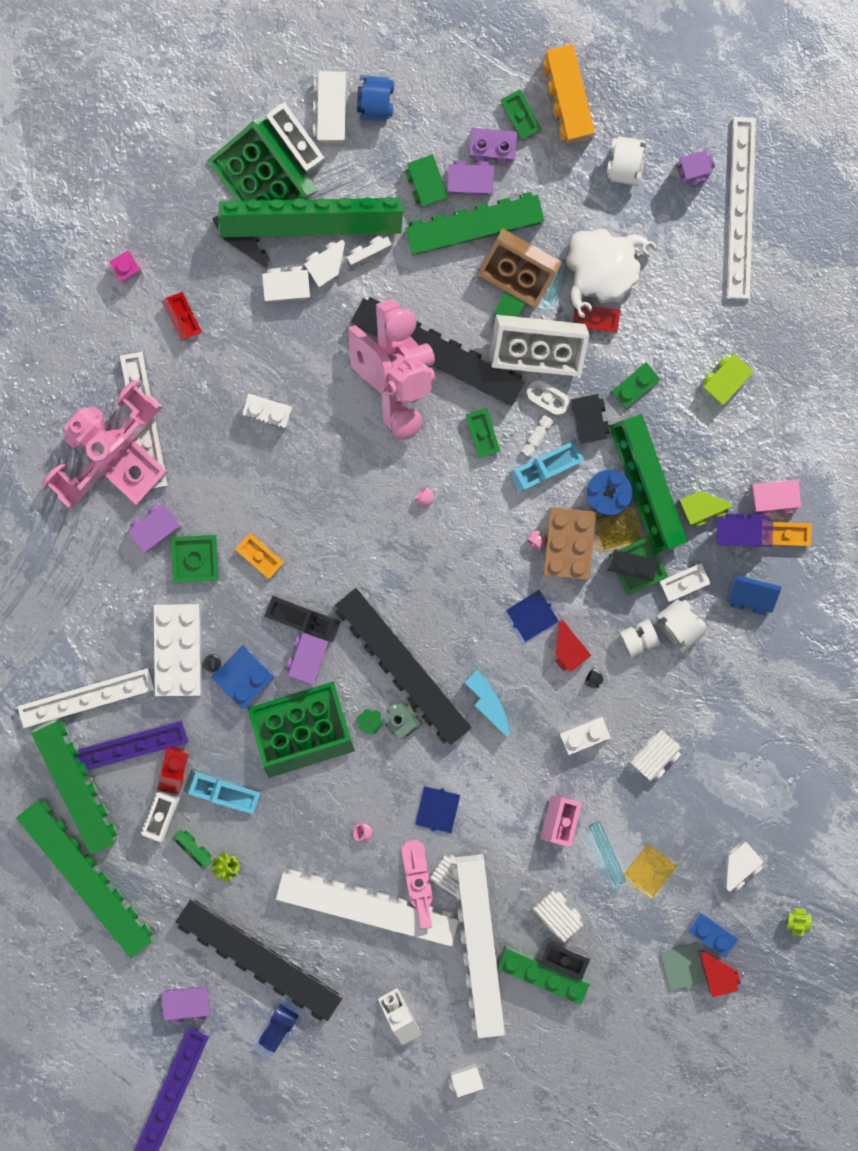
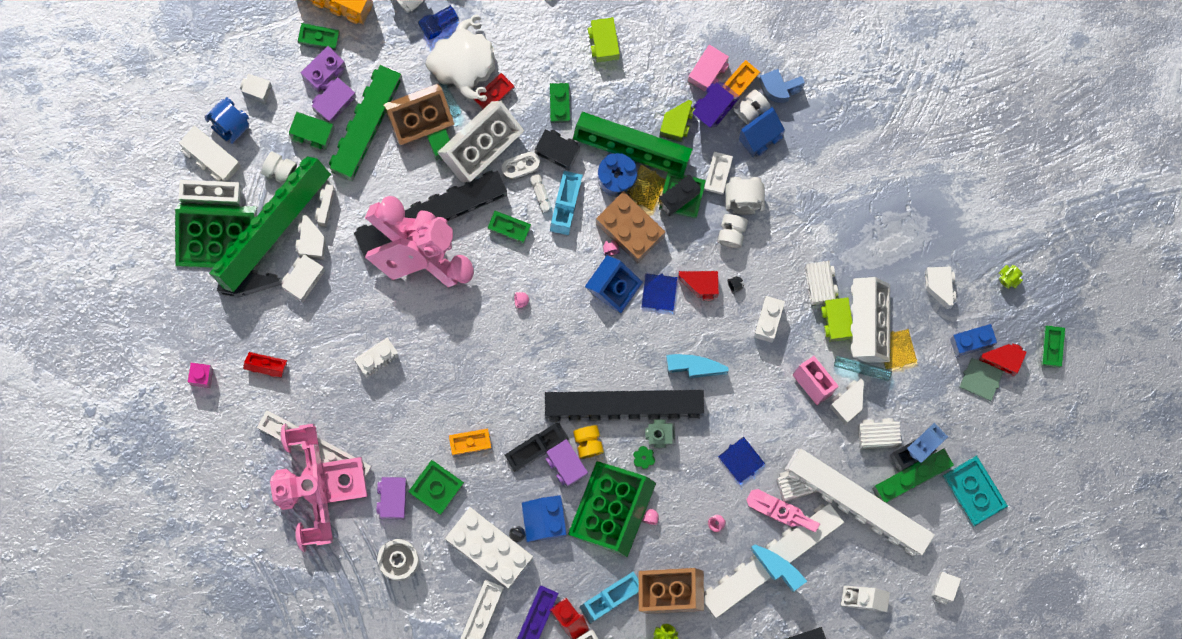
camera: 55 degrees left, 10 degrees down
none -> white brick [240,74,272,104]
none -> white wheel [261,151,297,184]
none -> white brick [377,539,419,581]
none -> clear blue piece [418,5,459,40]
none -> yellow wheel [573,425,604,459]
none -> blue slope [585,255,643,314]
none -> medium nougat brick [639,568,704,614]
none -> bright pink hinge [642,509,659,525]
none -> white wheel [734,90,771,125]
none -> medium azure slope [750,544,807,592]
none -> medium blue brick [759,69,805,103]
none -> lime brick [821,297,853,342]
none -> white slope [830,379,864,425]
none -> white brick [851,277,890,363]
none -> medium blue brick [907,423,948,463]
none -> teal tile [942,455,1008,527]
none -> green plate [1041,326,1065,368]

